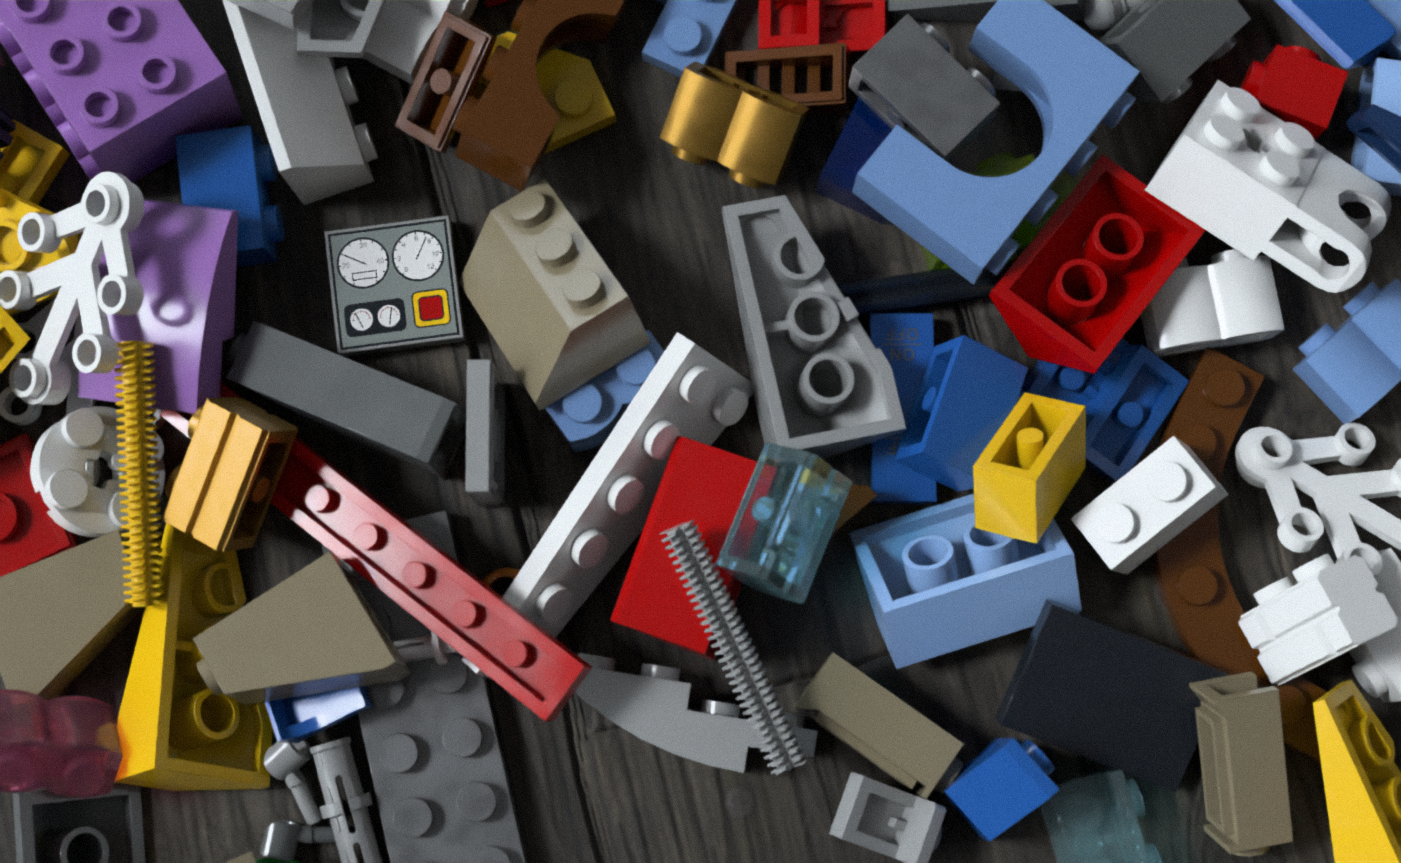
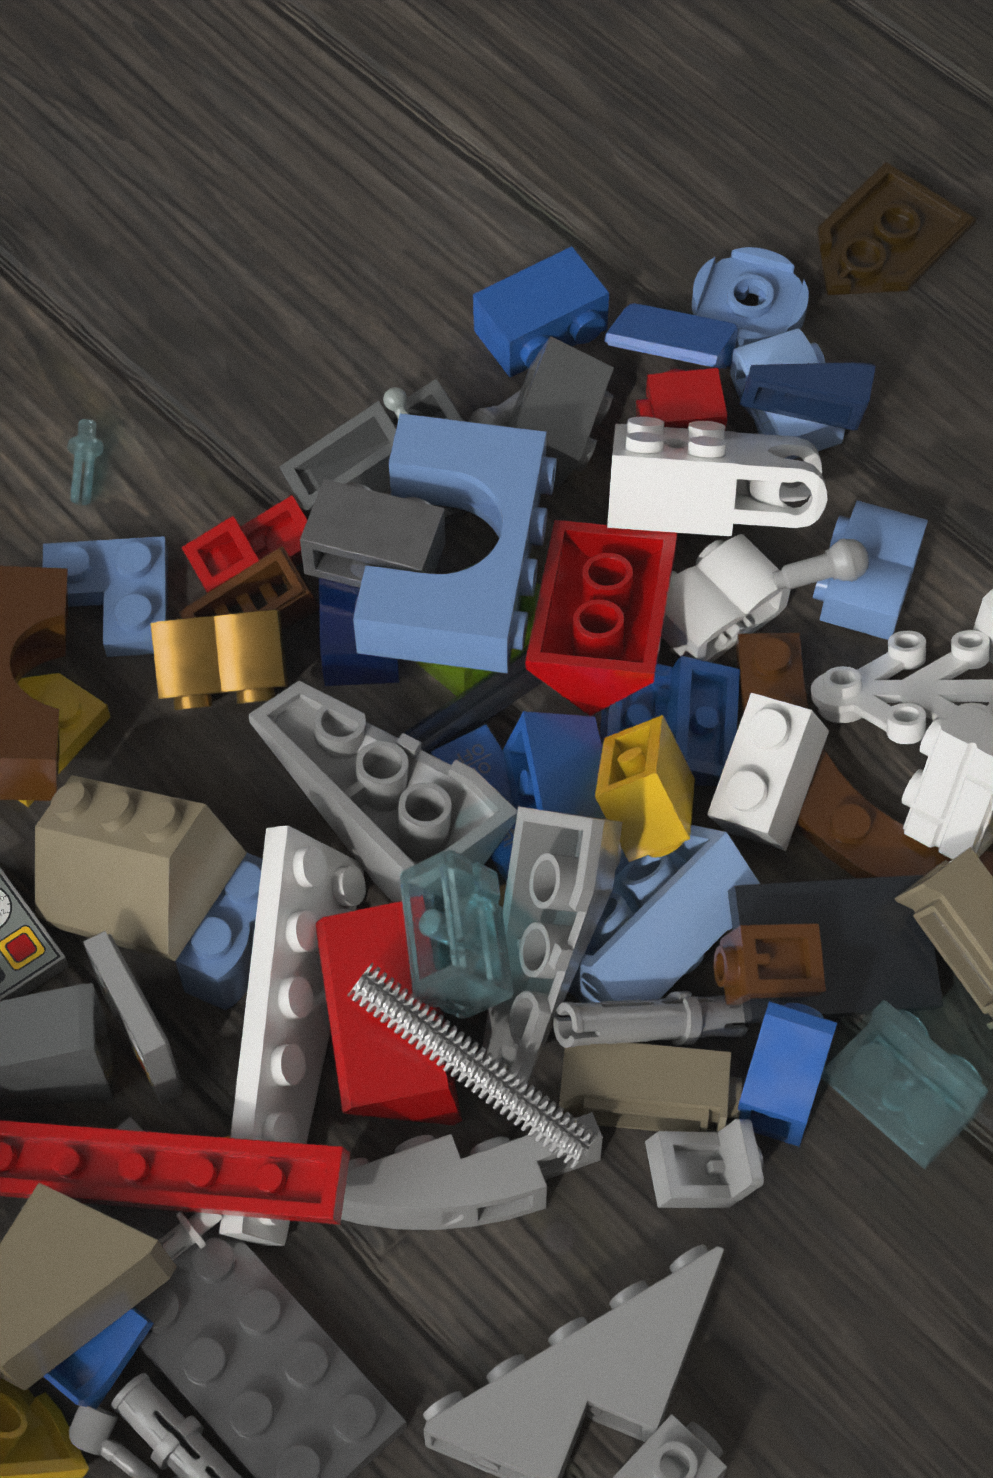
camera: 30 degrees left, 20 degrees down
none -> light grey wedge [482,806,623,1085]
none -> light grey pin [554,991,748,1048]
none -> reddish brown bracket [714,924,826,1005]
none -> light grey piece [772,538,869,590]

